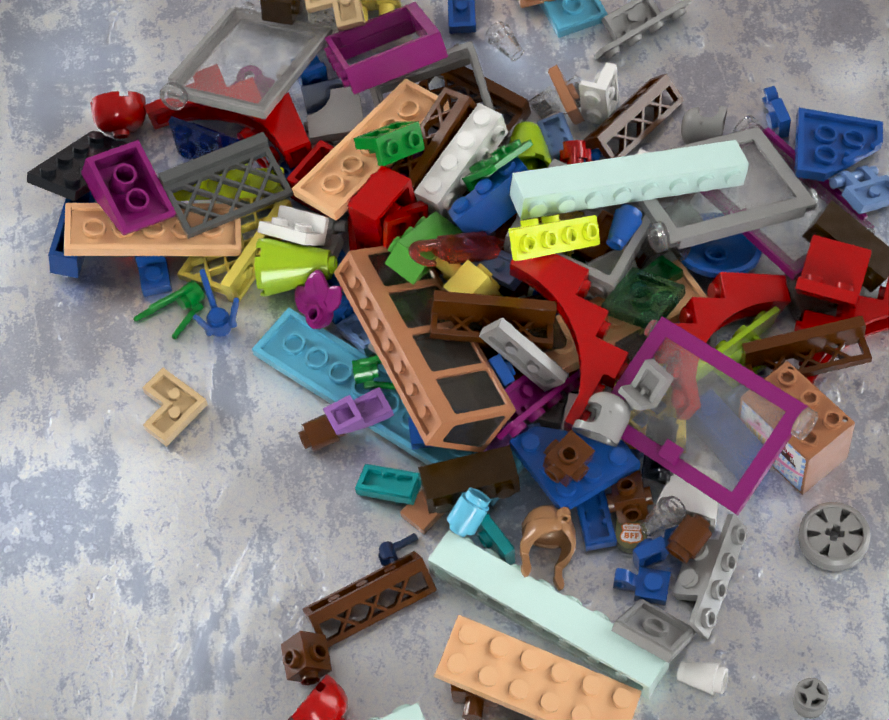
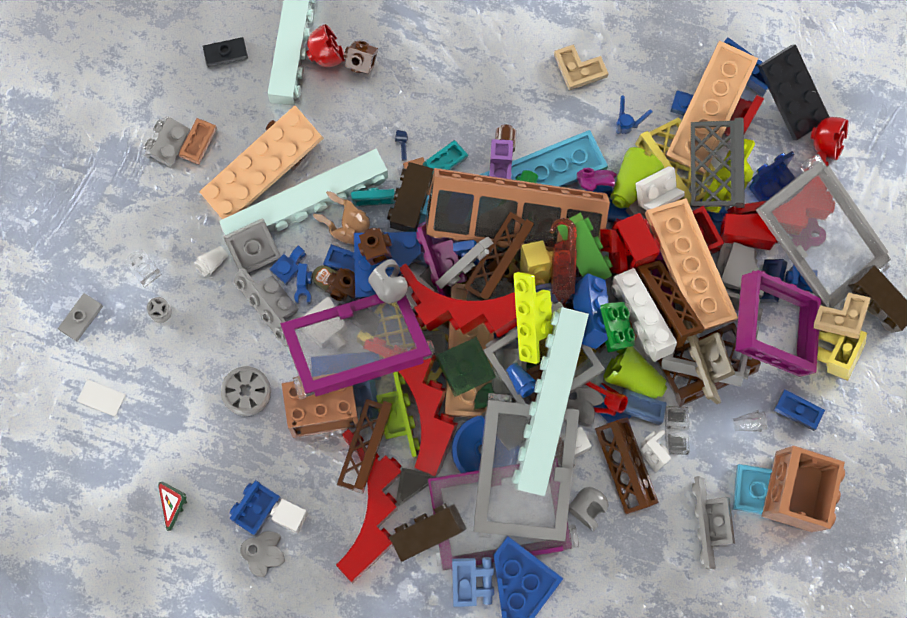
camera: 110 degrees right, 15 degrees up
magenta slope [81,140,176,236] -> none
green plant [133,280,206,339] -> none
reddish brown fence [302,551,437,647] -> none
green bracket [353,121,425,166] -> none
medium azure brick [447,487,491,537] -> none
nougat plate [548,65,585,125] -> none
light grey bracket [618,359,674,411] -> none
clear cone [640,496,686,537] -> none
reddish brown brick [666,514,712,564] -> none
blue plate [762,86,791,138] -> none
red bracket [795,235,872,309] -> none
none -> dark tan bracket [683,320,735,404]

